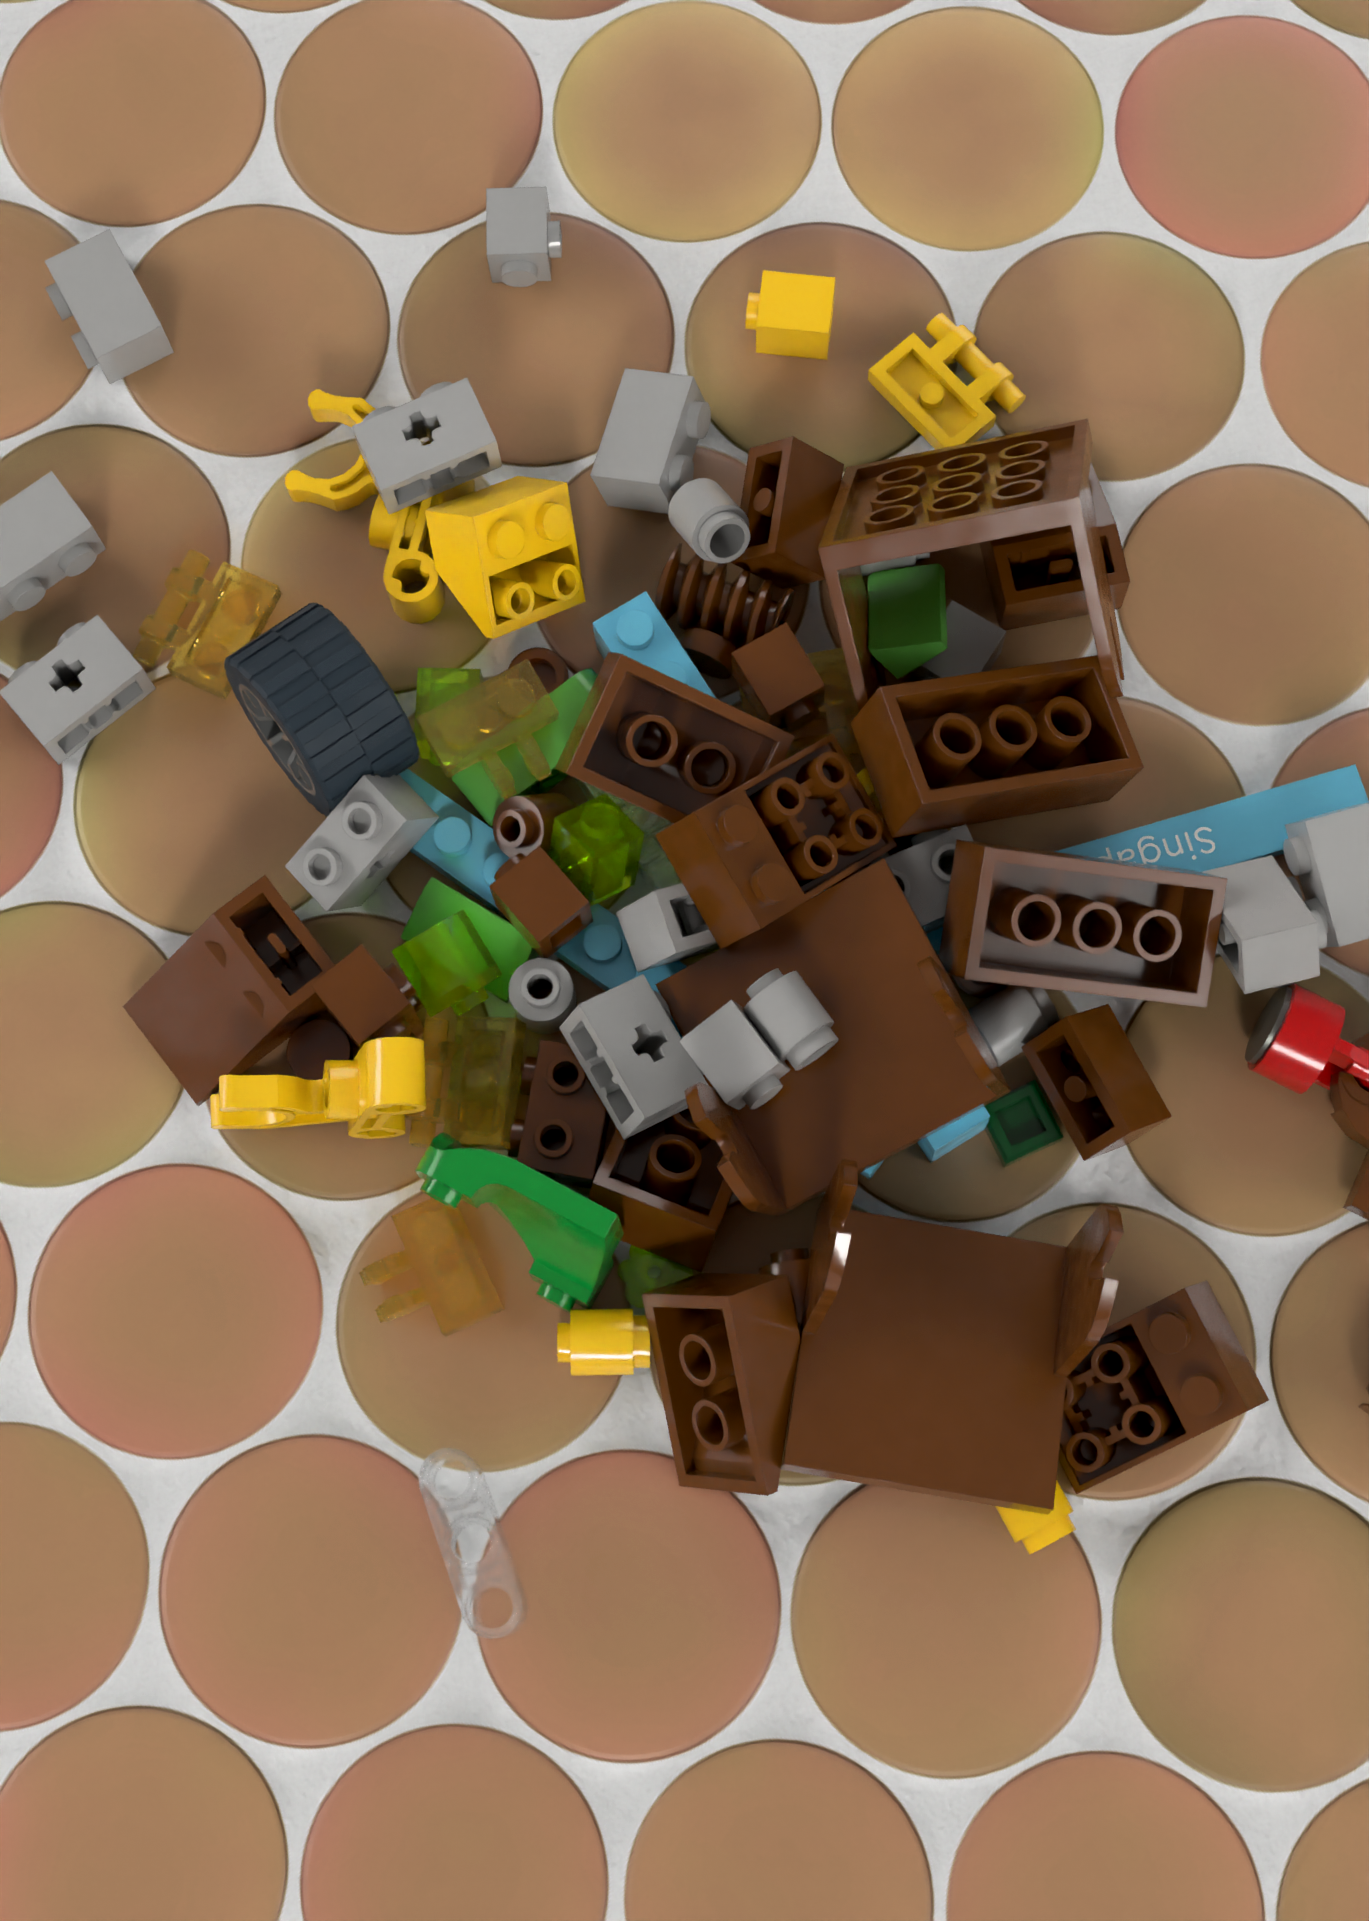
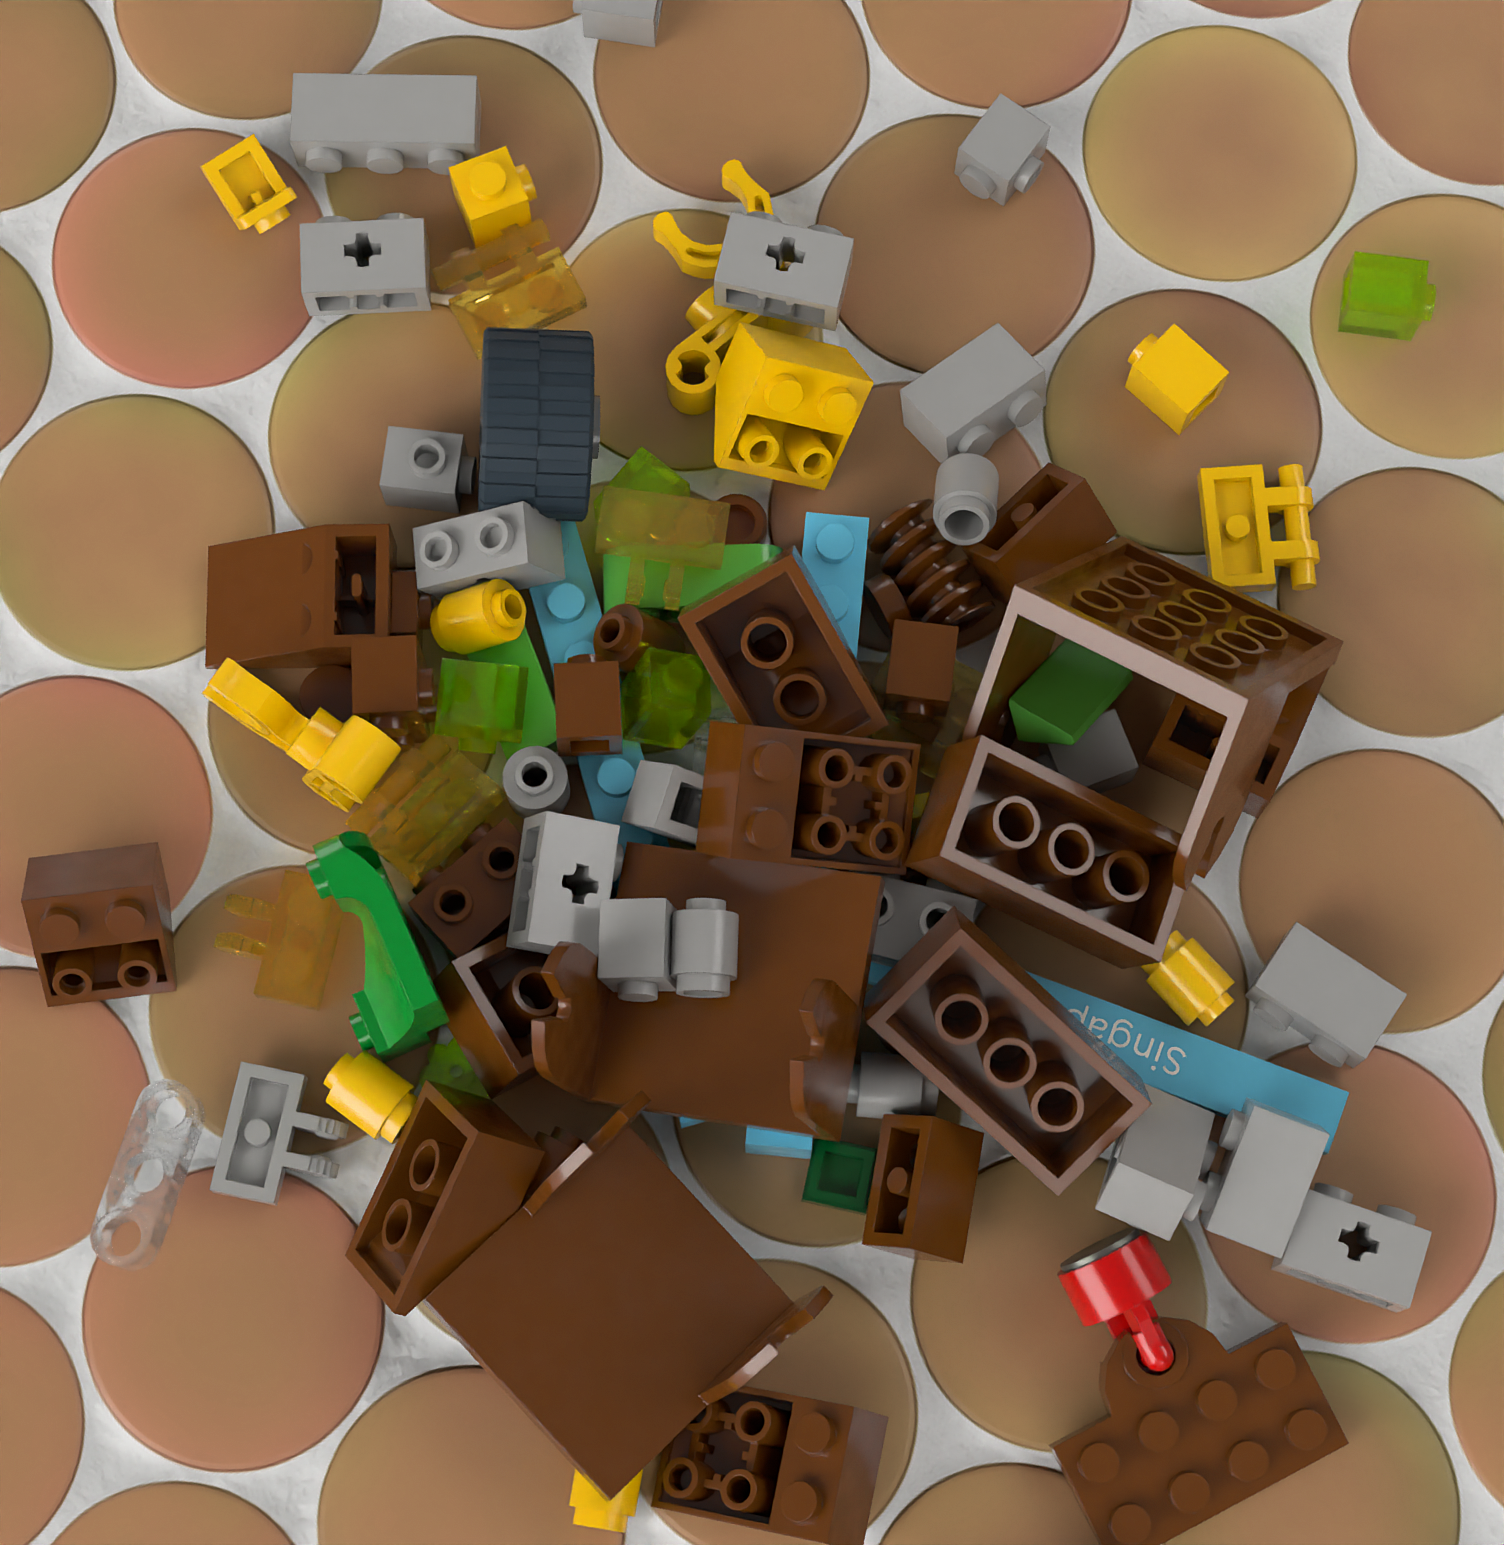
camera: 30 degrees right, 0 degrees up
none -> reddish brown slope [21,842,177,1007]
none -> light grey hinge [209,1061,349,1206]
none -> light grey brick [379,426,477,514]
none -> reddish brown plate [391,571,434,650]
none -> yellow brick [430,579,526,655]
none -> yellow brick [448,146,537,250]
none -> yellow brick [1140,930,1235,1027]
none -> light grey brick [1245,922,1407,1068]
none -> clear neon green brick [1338,251,1436,341]

